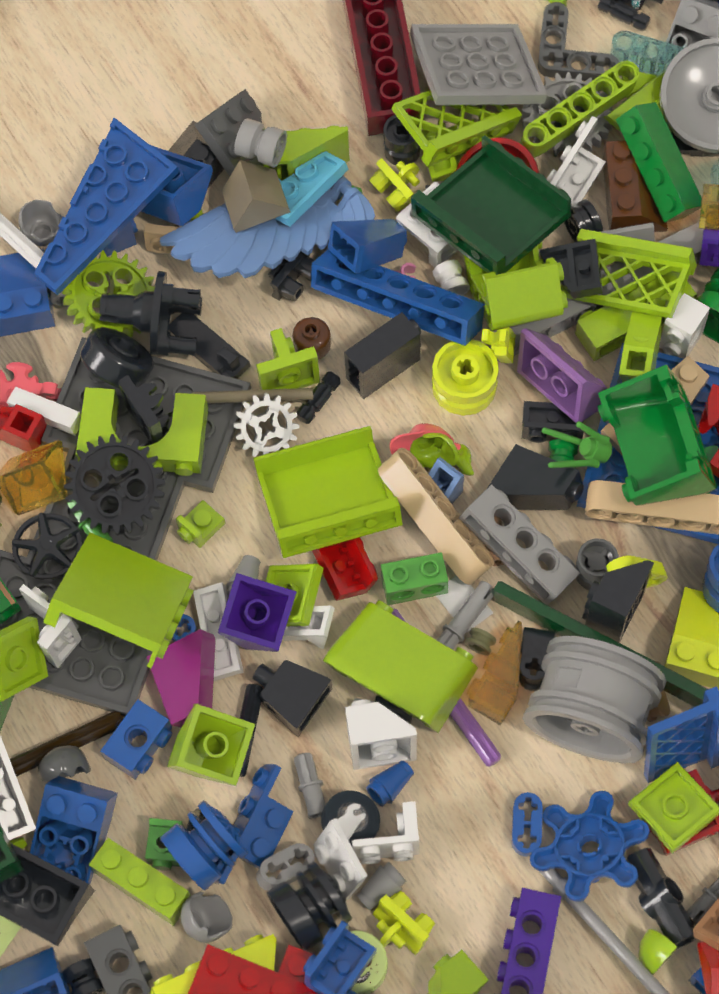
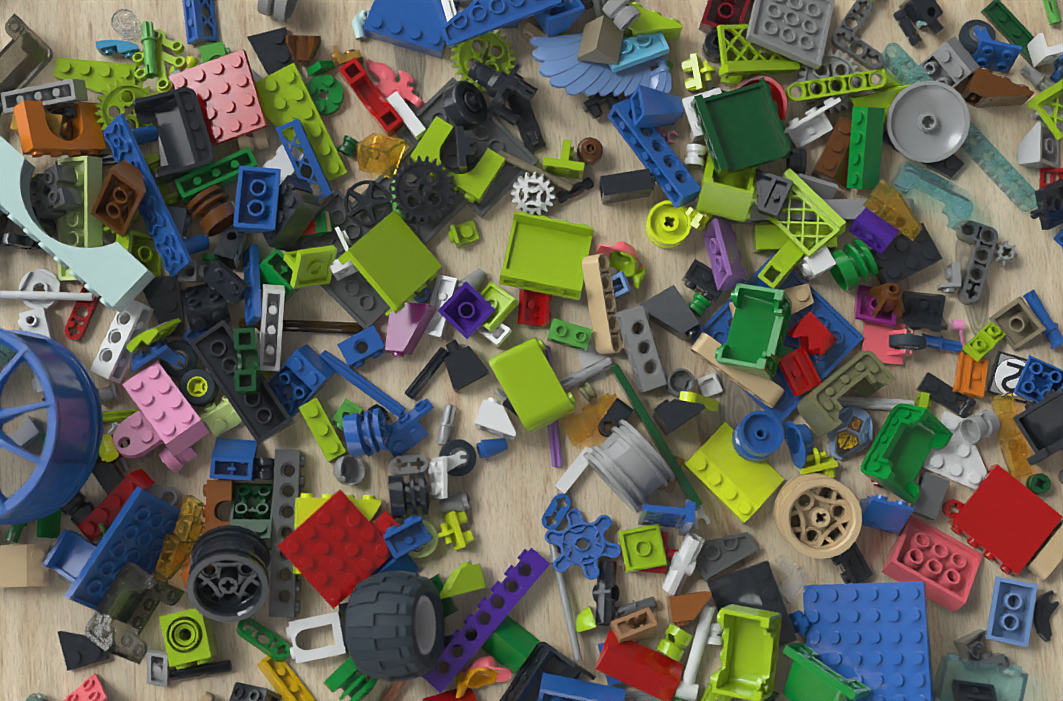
camera: 20 degrees right, 15 degrees up
dark grey hair [38,745,91,782] -> none
lime slope [167,704,255,786] -> none
white bracket [352,801,419,864] -> none
bright green plant [542,421,612,468] -> none
none -> blue axle [320,350,406,417]
none -> white piece [555,446,593,494]
none -> white tile [696,372,723,397]

